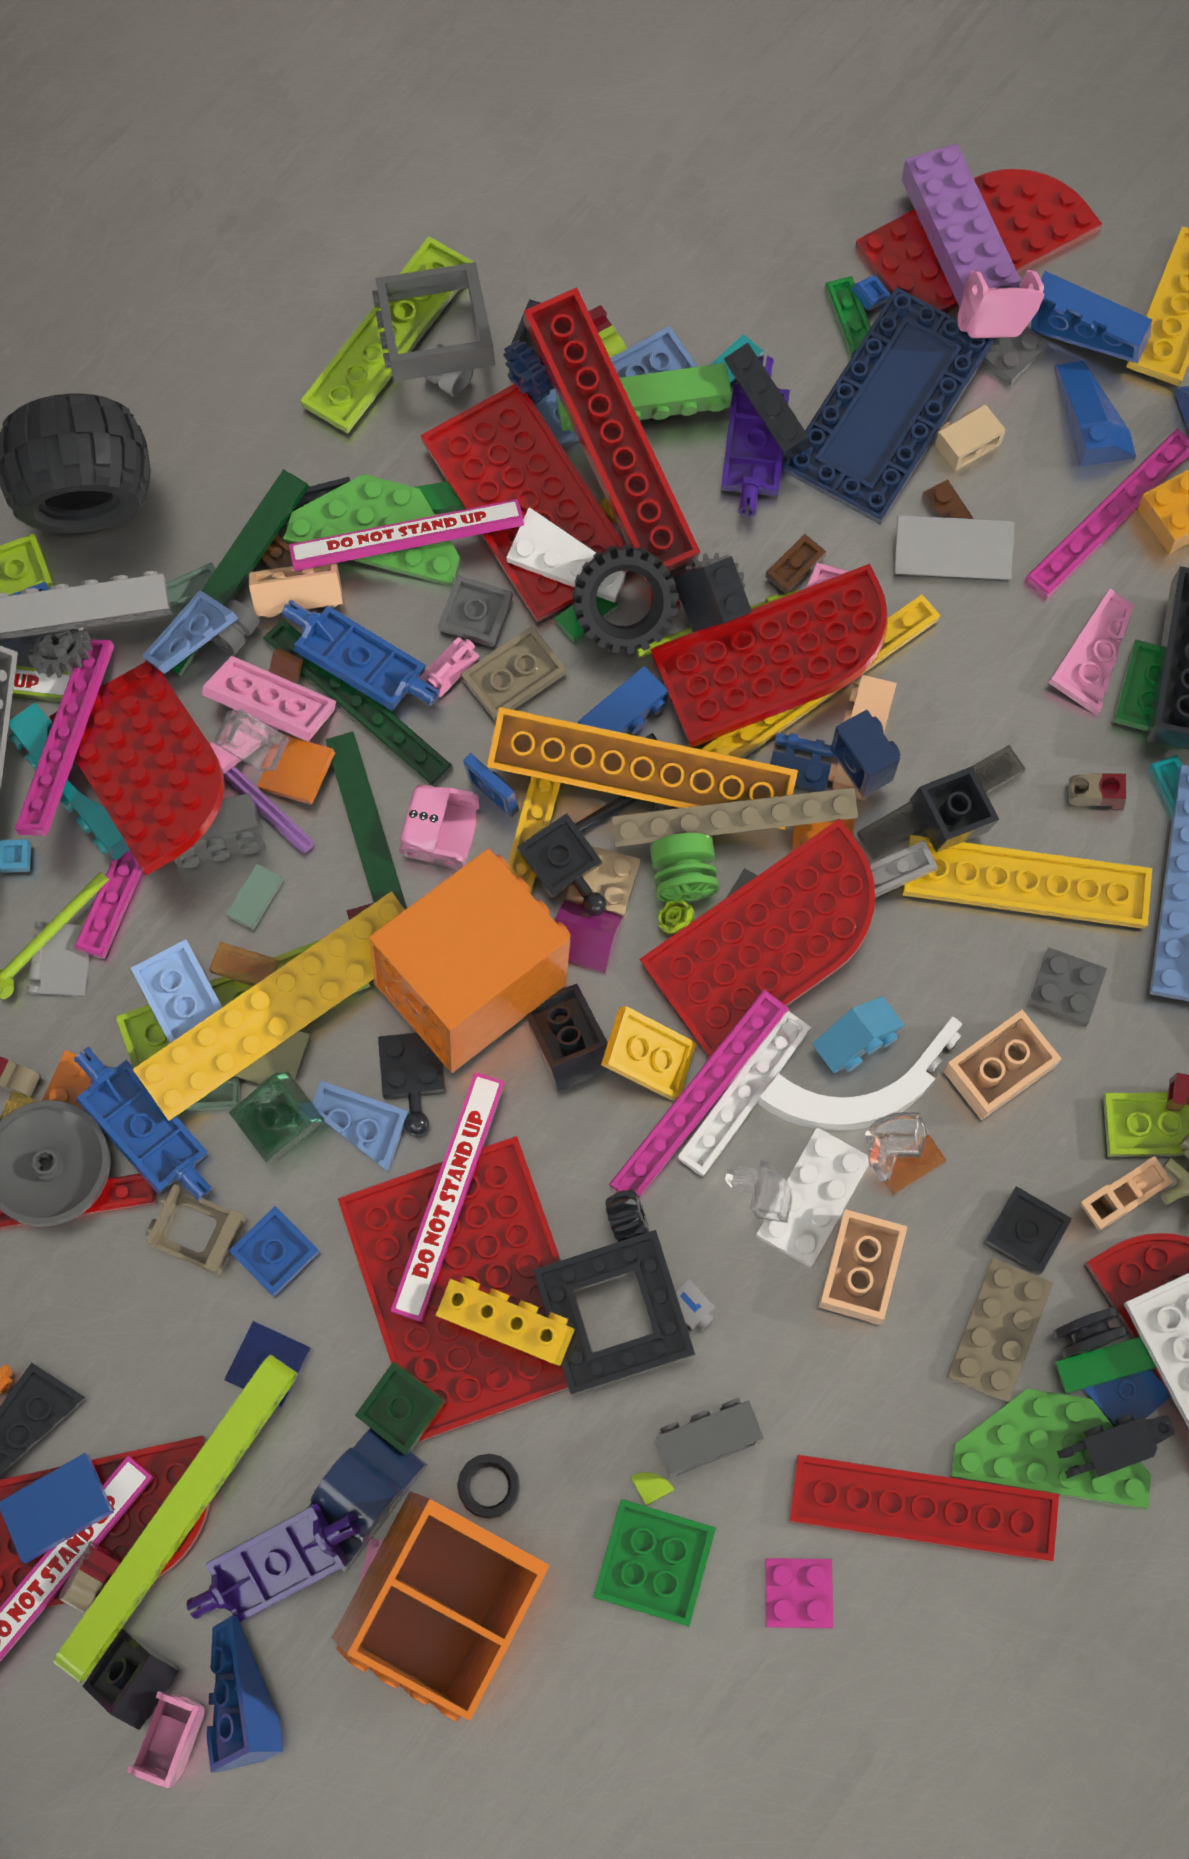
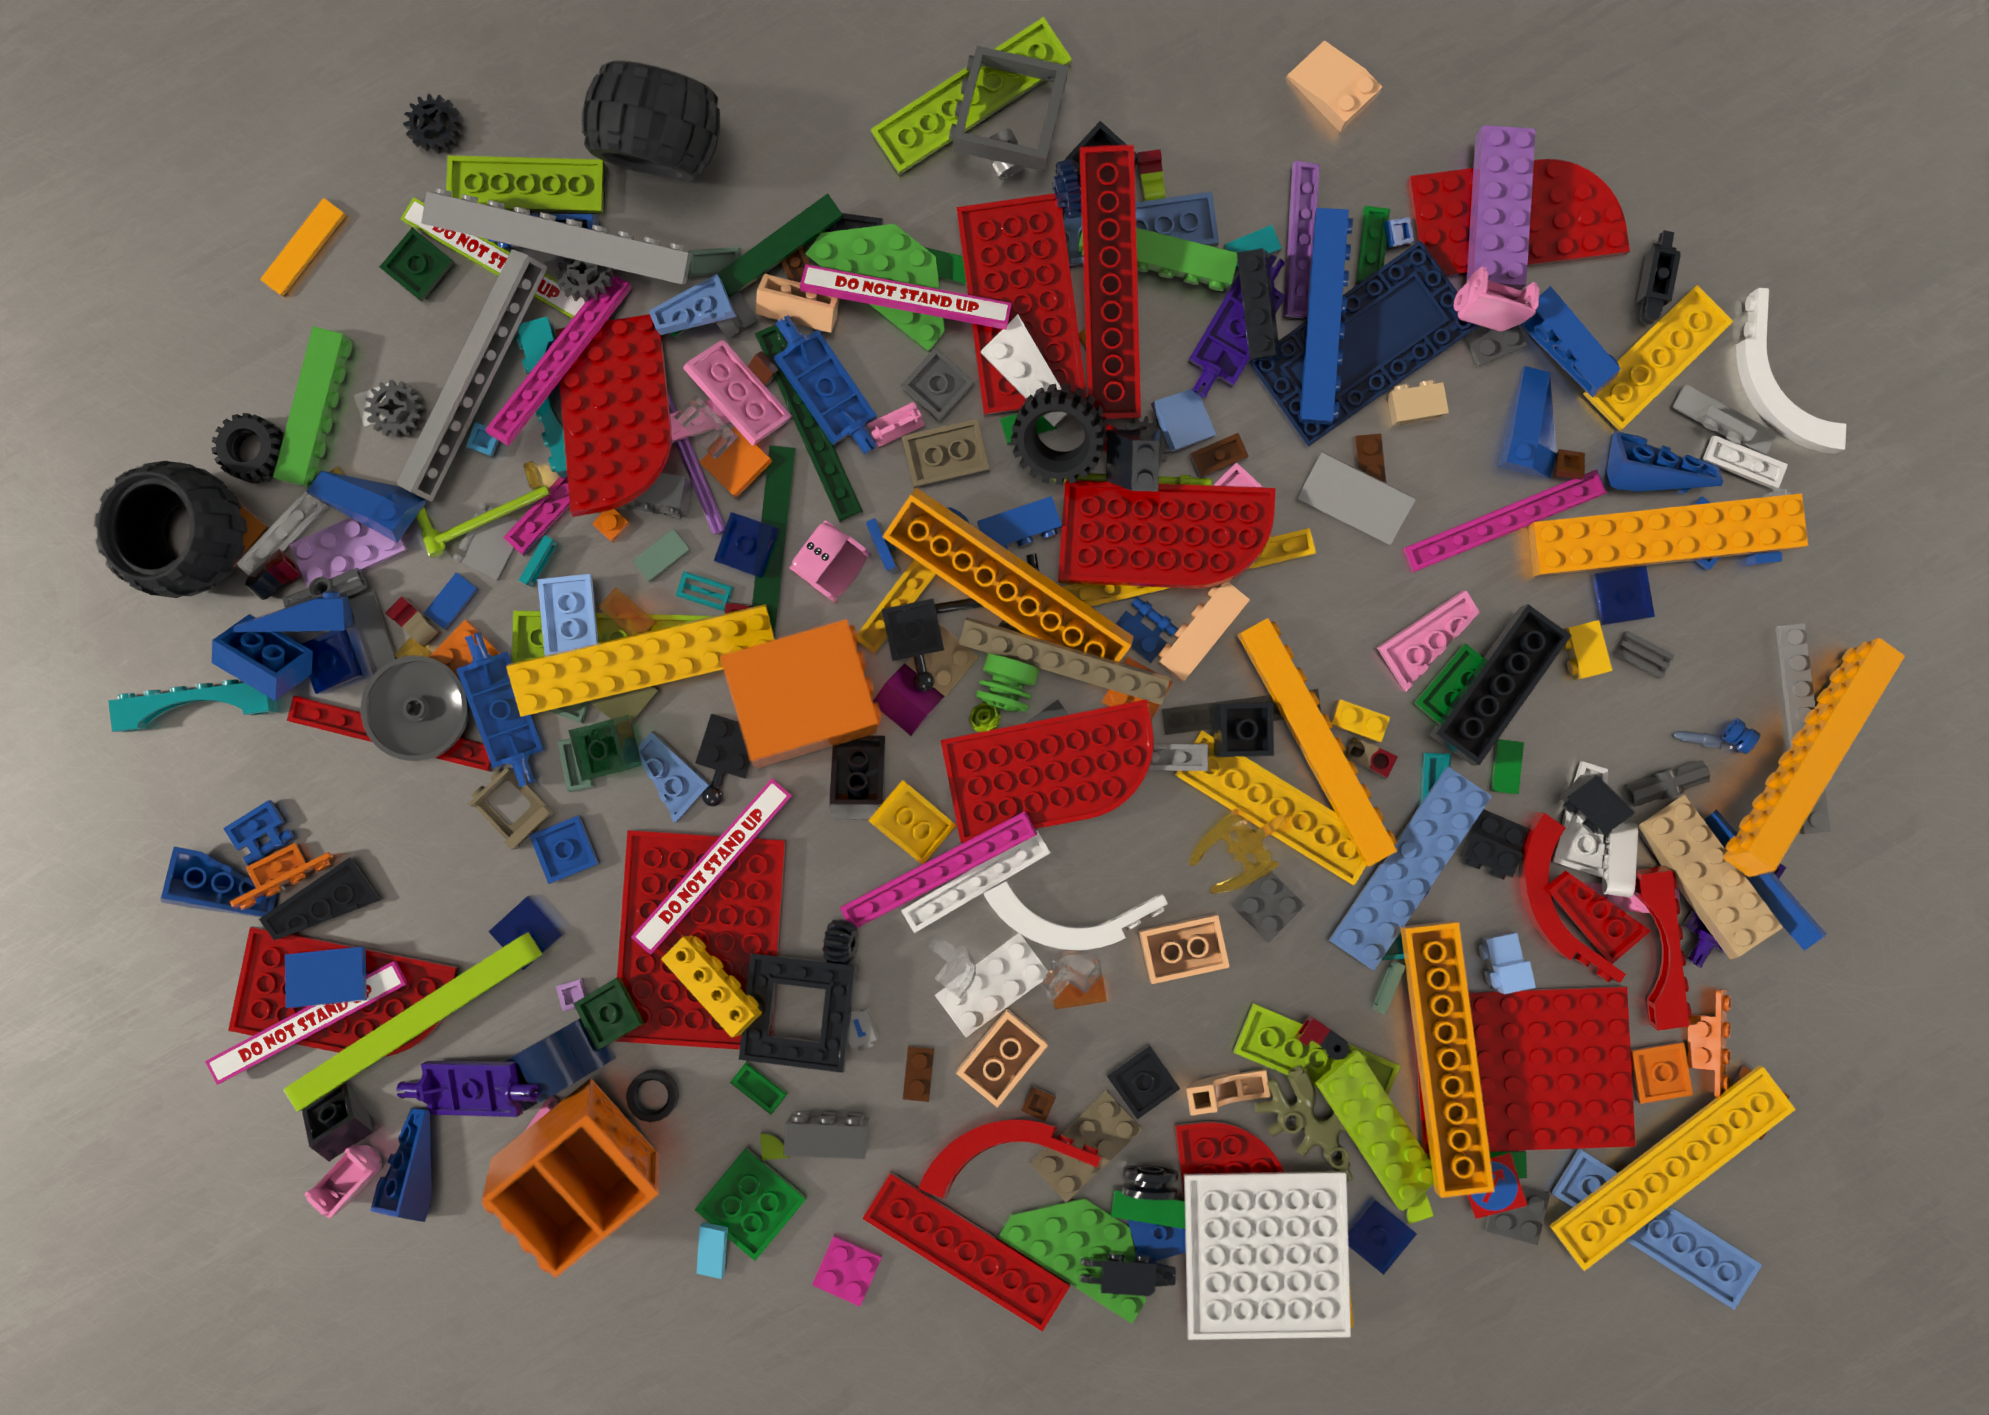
camera: 25 degrees right, 15 degrees up
leg [59,1541,120,1613] -> none
dark azure brick [812,996,905,1073] -> none
dark blue brick [830,709,901,798] -> none
none -> blue tile [424,572,478,630]
none -> teal tile [518,535,558,587]
none -> clear yellow tile [523,461,544,490]
none -> lavender tile [556,978,587,1012]
none -> sand green tile [557,736,595,792]
none -> orange plate [592,509,630,542]
none -> teal tile [675,571,734,612]
none -> medium azure tile [697,1222,728,1279]
none -> clear blue plate [714,512,779,578]
none -> green tile [730,1061,788,1115]
none -> reddish brown plate [903,1045,934,1102]
none -> red arch [918,1120,1103,1199]
none -> reddish brown plate [1021,1085,1056,1121]
none -> medium blue tile [1151,389,1216,452]
none -> clear yellow bar [1189,808,1287,894]
none -> light orange brick [1237,618,1397,866]
none -> medium lavender tile [1284,161,1320,320]
none -> light nougat slope [1287,40,1383,132]
none -> blue brick [1299,208,1353,425]
none -> yellow brick [1329,699,1390,743]
none -> reddish brown plate [1556,449,1585,480]
none -> black hinge [1636,230,1681,325]

